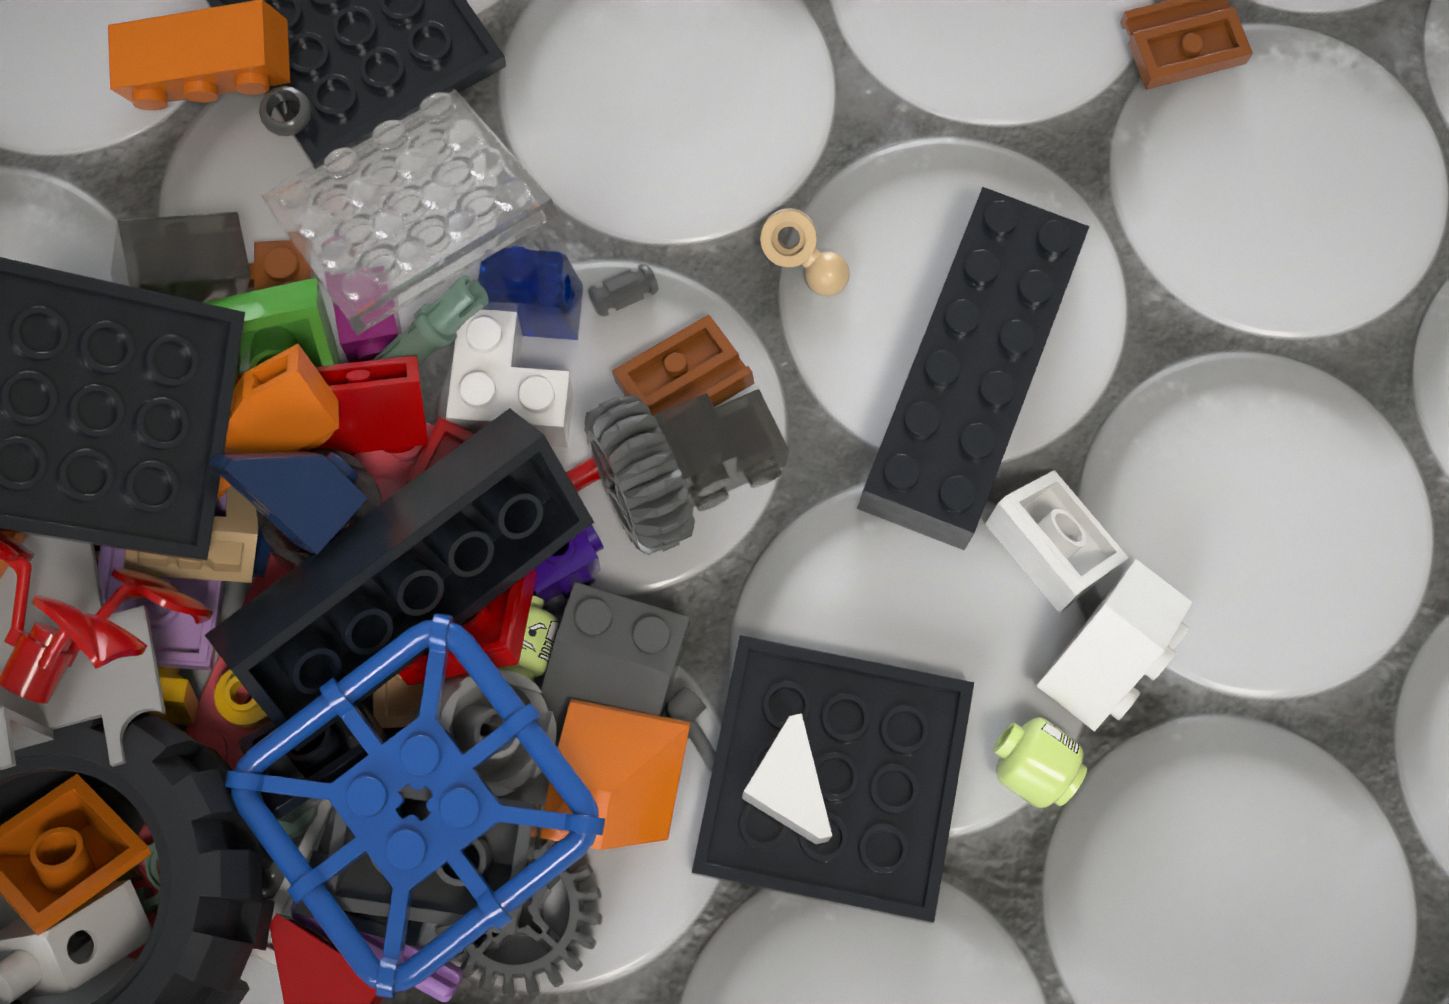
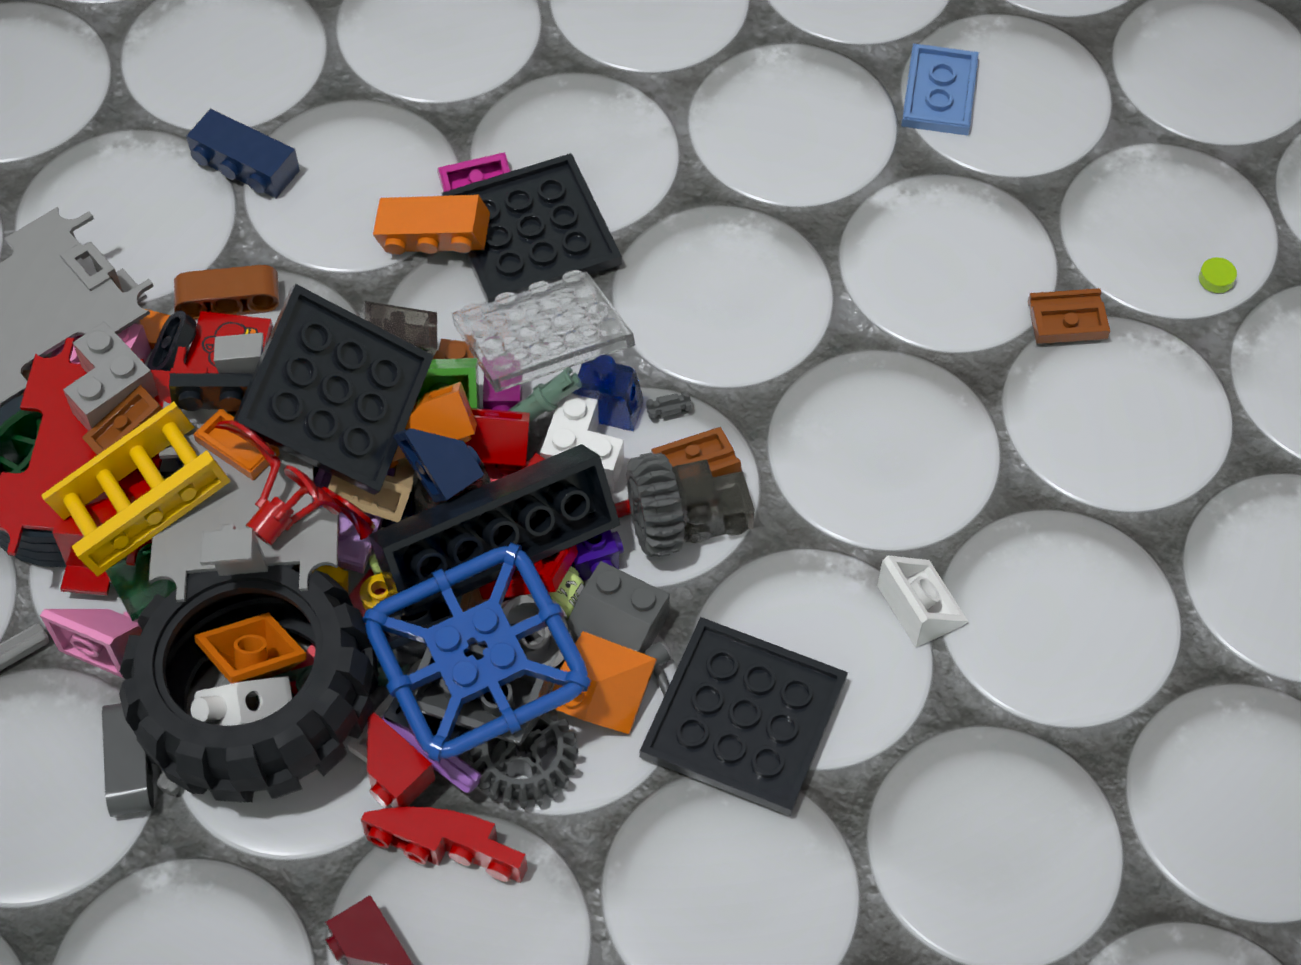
camera: 15 degrees right, 15 degrees down
dark grey piece [259,86,312,136] -> none
white slope [742,713,832,844] -> none
tan plate [760,208,850,296] -> none
black brick [857,187,1090,550] -> none
yellowish green head [993,717,1087,808] -> none
white brick [1037,559,1193,732] -> none

